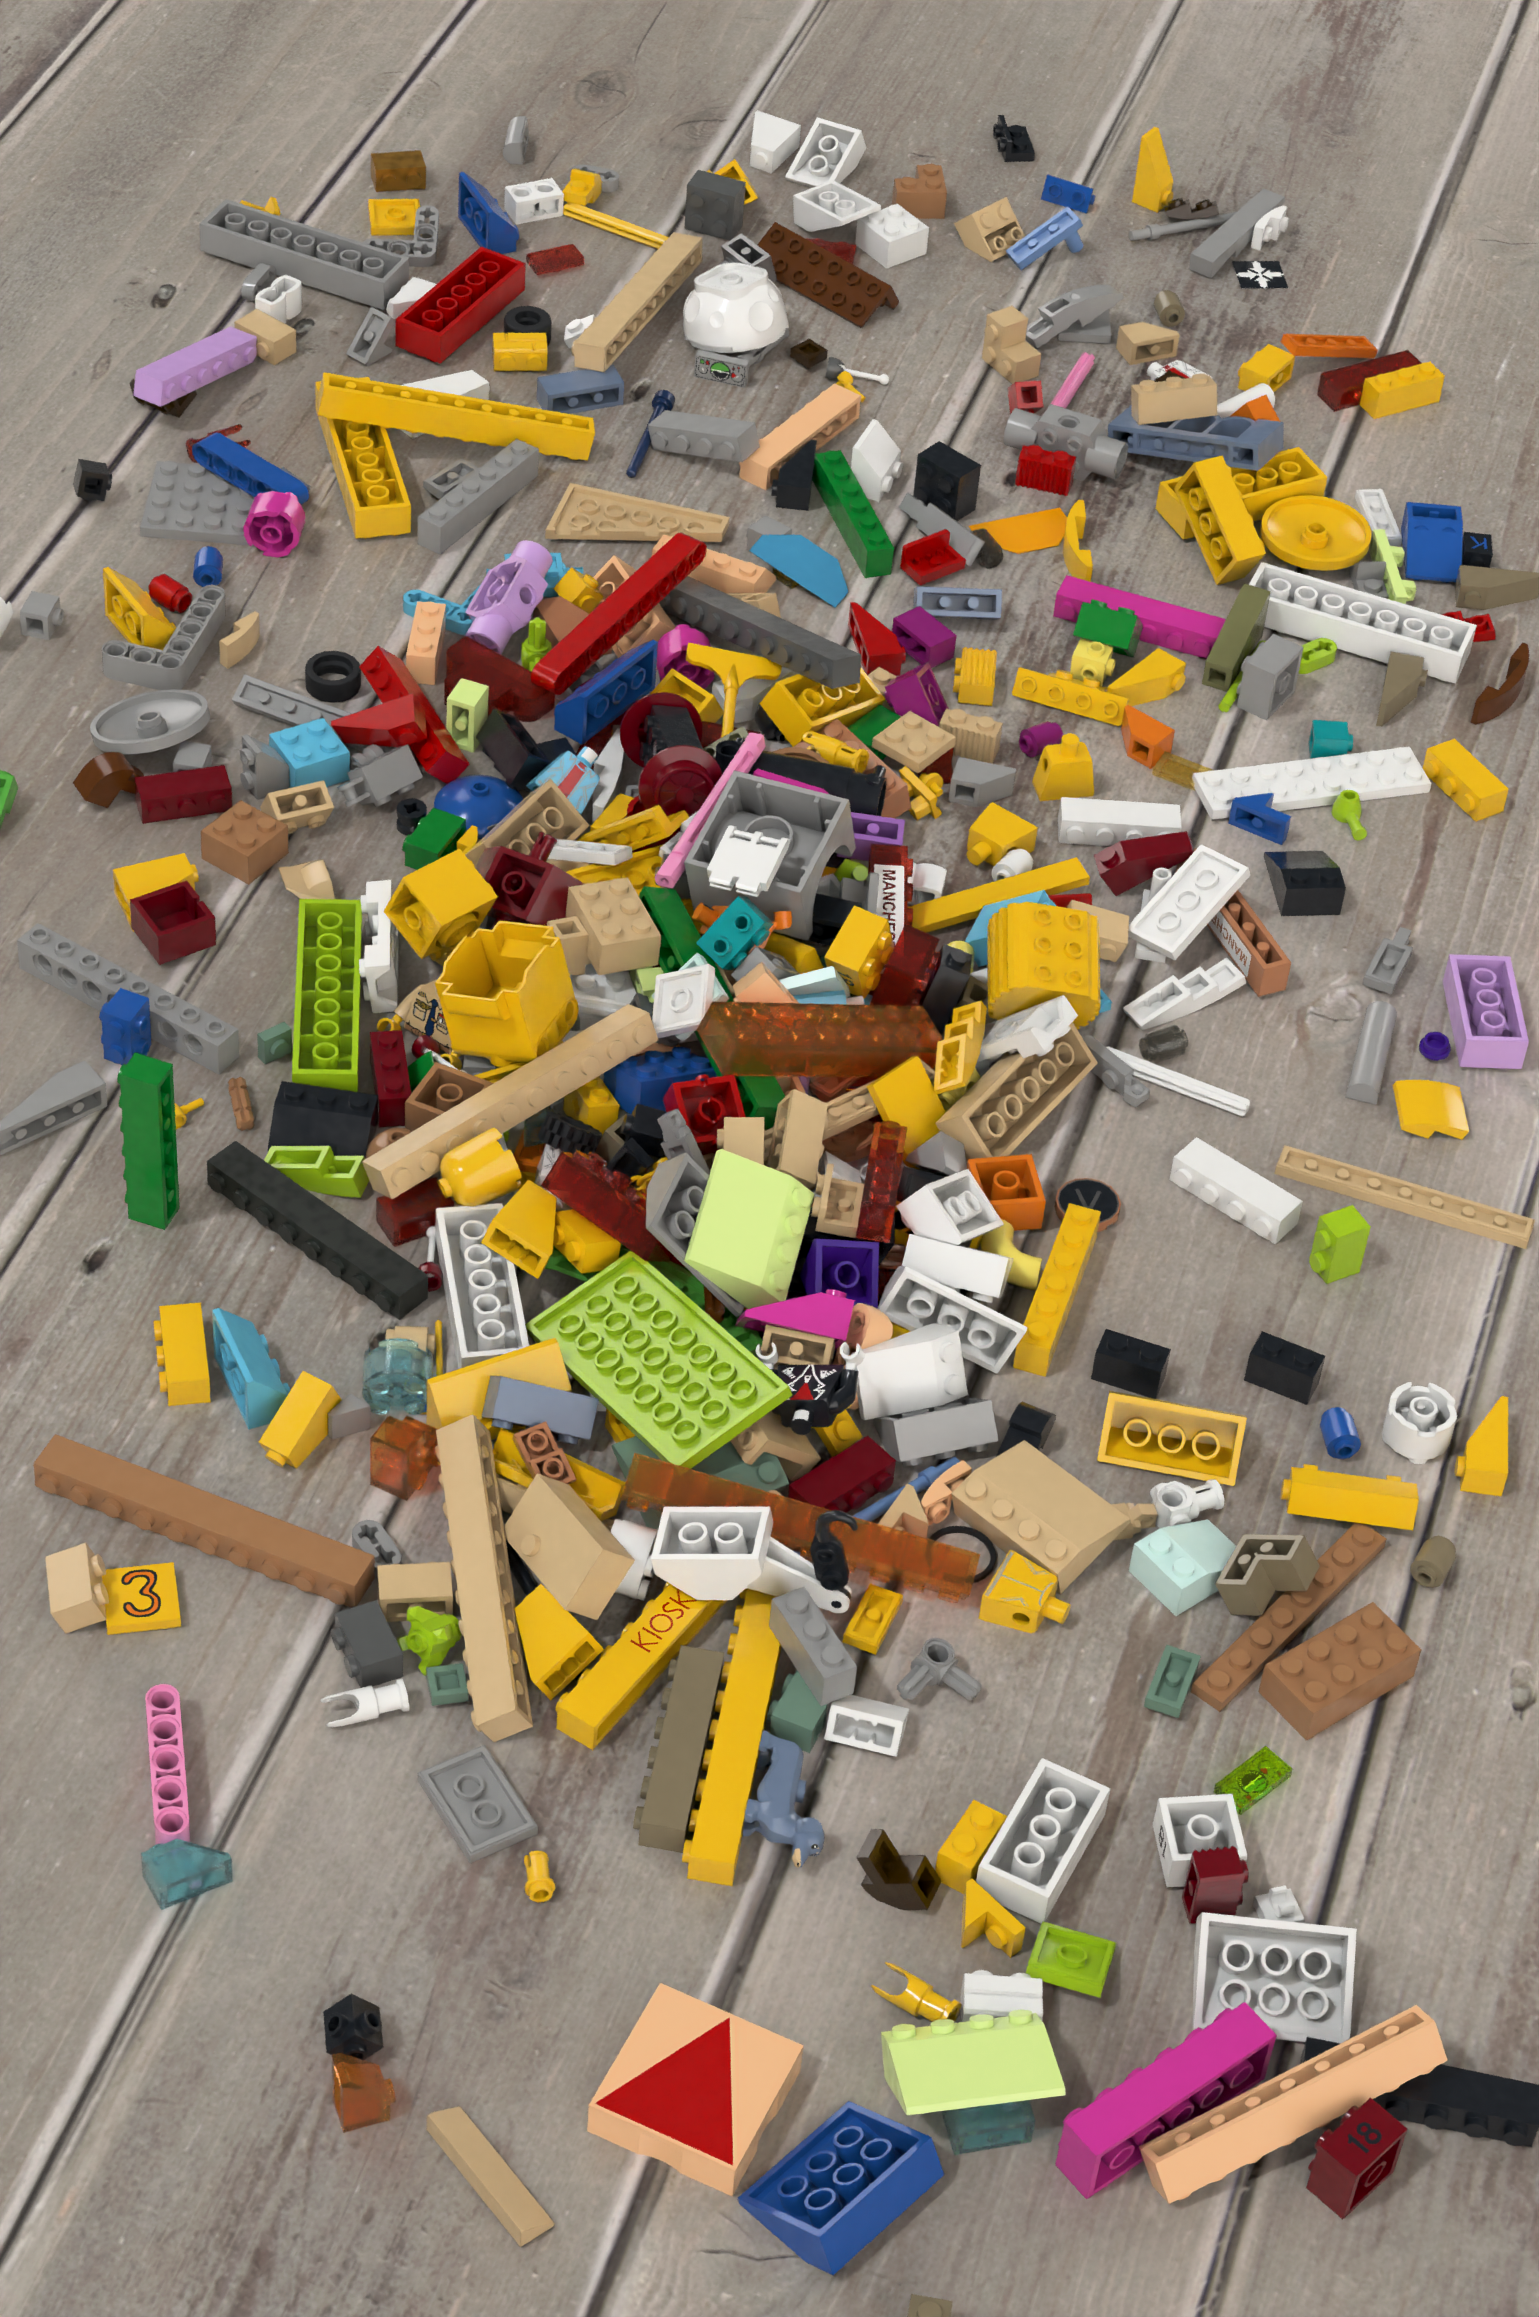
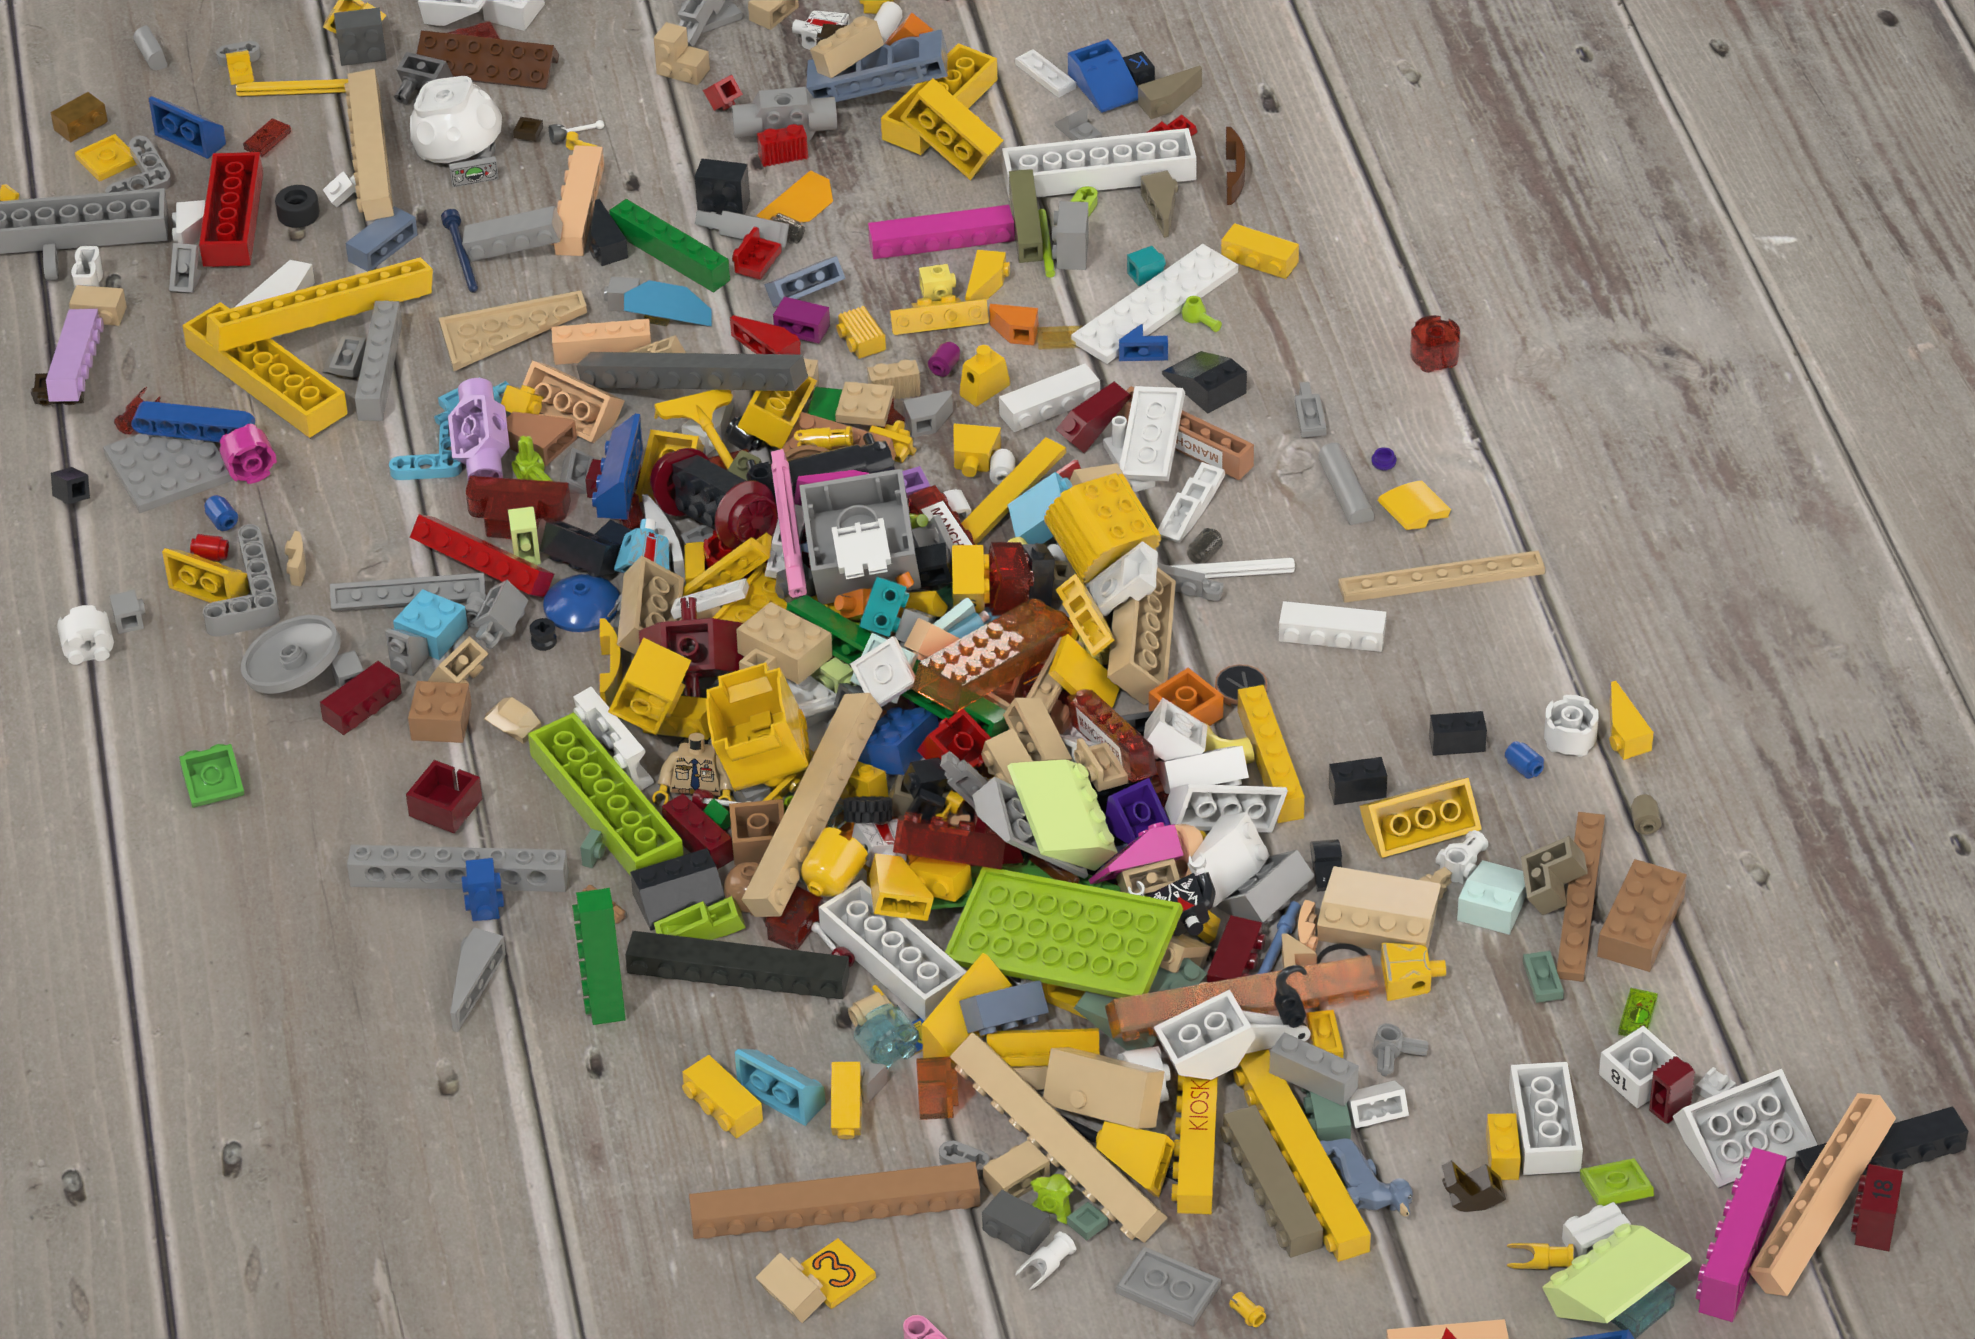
camera: 25 degrees left, 0 degrees up
reddish brown brick [73,752,144,808] -> none
yellow slope [113,853,199,932] -> none
yellow hand [175,1098,204,1129] -> none
black tyre [305,651,361,703] -> none
red slope [331,694,427,747] -> none
green brick [402,807,466,870] -> none
light nougat brick [406,601,446,685] -> none
yellow brick [492,333,548,371] -> none
white brick [504,178,564,225] -> none
nougat slope [512,1421,576,1484] -> none
red beam [531,532,707,695] -> none
dark pink brick [656,624,715,689] -> none
white slope [851,419,903,502] -> none
magenta slope [884,662,949,727] -> none
light grey slope [905,1131,967,1177] -> none
yellow slope [961,1878,1026,1958] -> none
bright pink axle [1051,352,1095,408] -> none
yellow slope [1063,500,1093,582] -> none
green brick [1073,600,1143,658] -> none
yellow dish [1260,495,1372,571] -> none
yellow brick [1281,1464,1419,1530] -> none
lime brick [1309,1205,1371,1284] -> none
yellowish green hinge [1369,529,1416,604] -> none
lavender brick [1443,954,1529,1069] -> none

